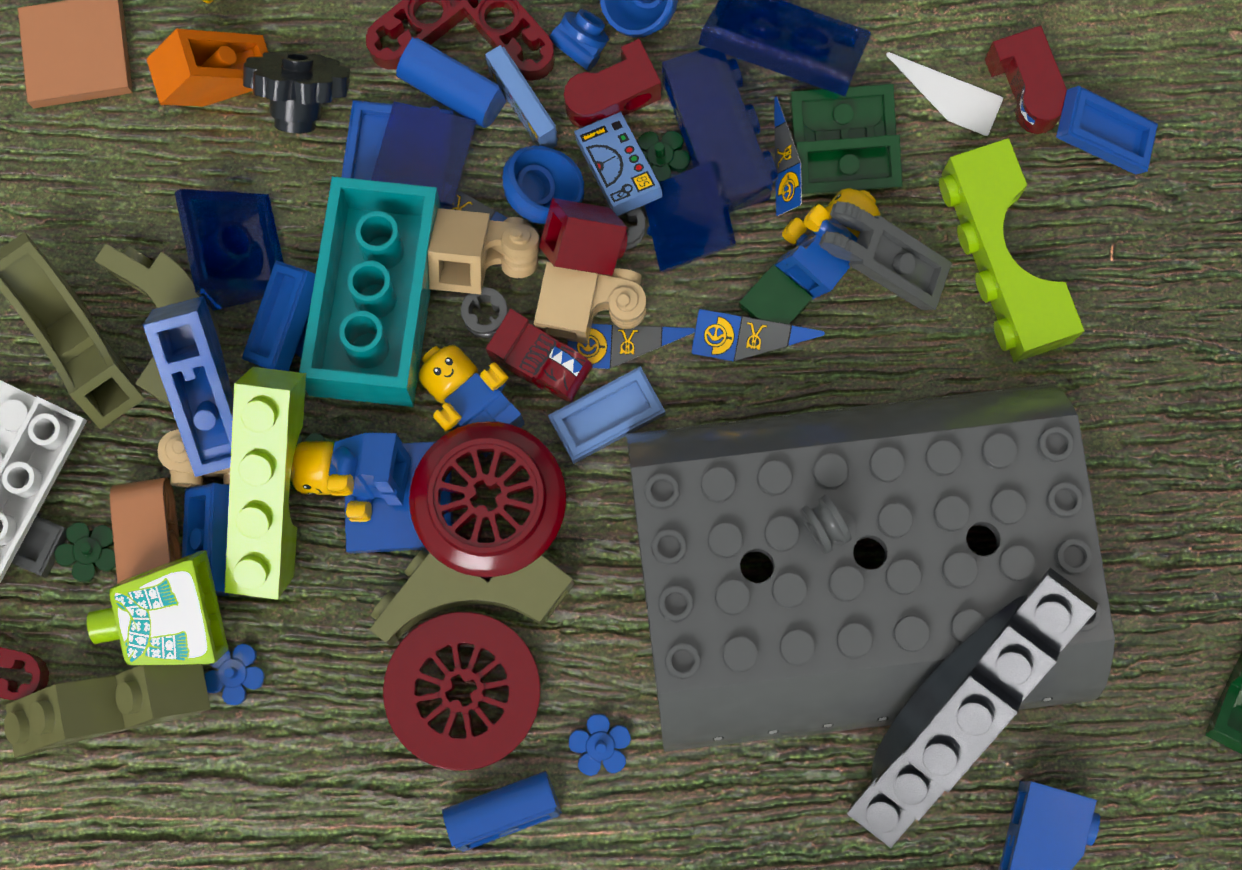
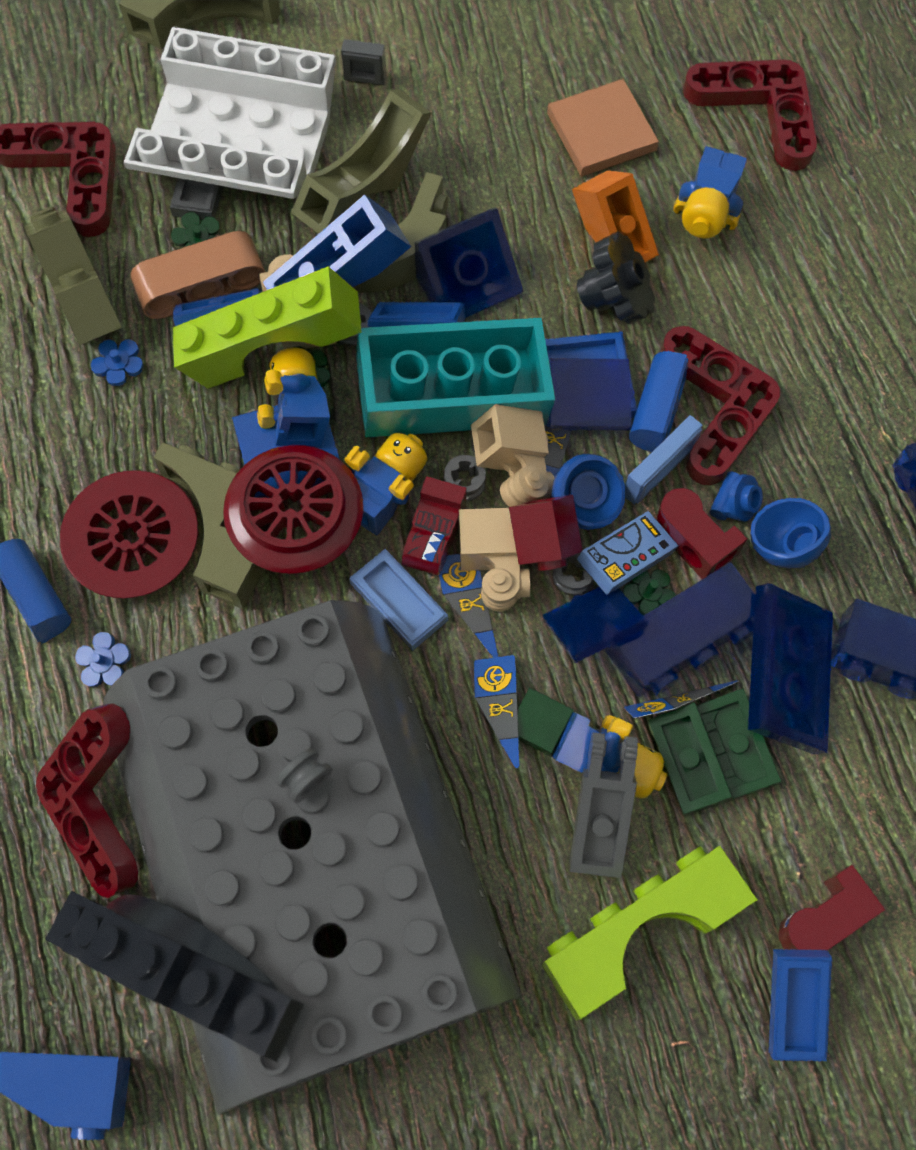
camera: 70 degrees right, 10 degrees down
torso [87,550,229,665] -> none
white sticker [886,52,1003,136] -> none
none -> dark red beam [36,703,138,898]

